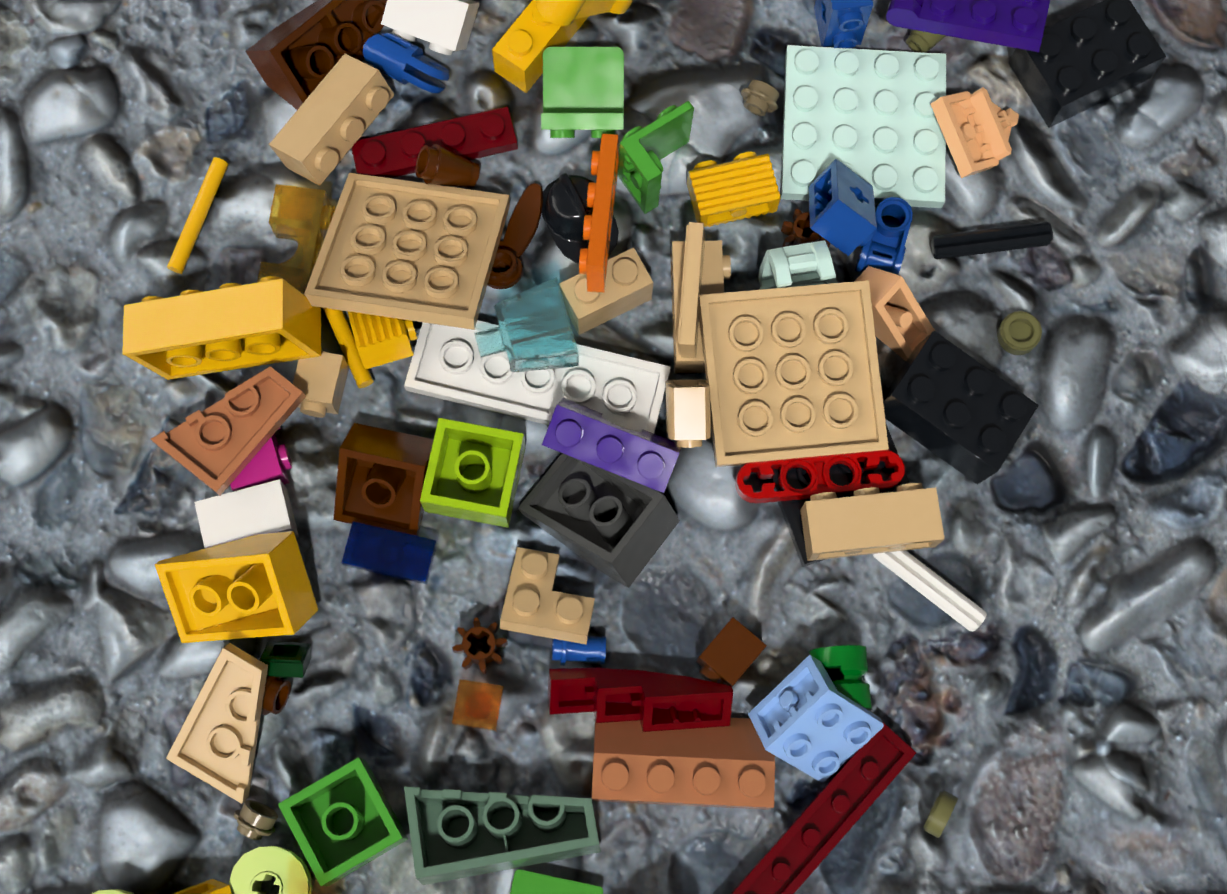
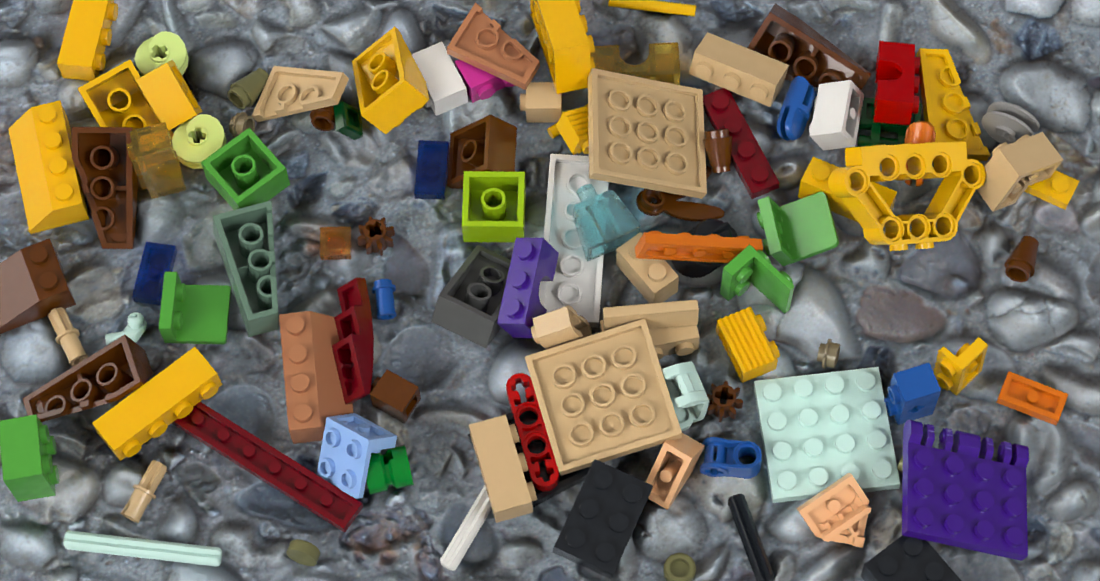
camera: 85 degrees right, 10 degrees down
tan plate [500,547,595,645] -> none
blue brick [809,159,877,256] -> none
none -> olive cone [227,68,269,110]

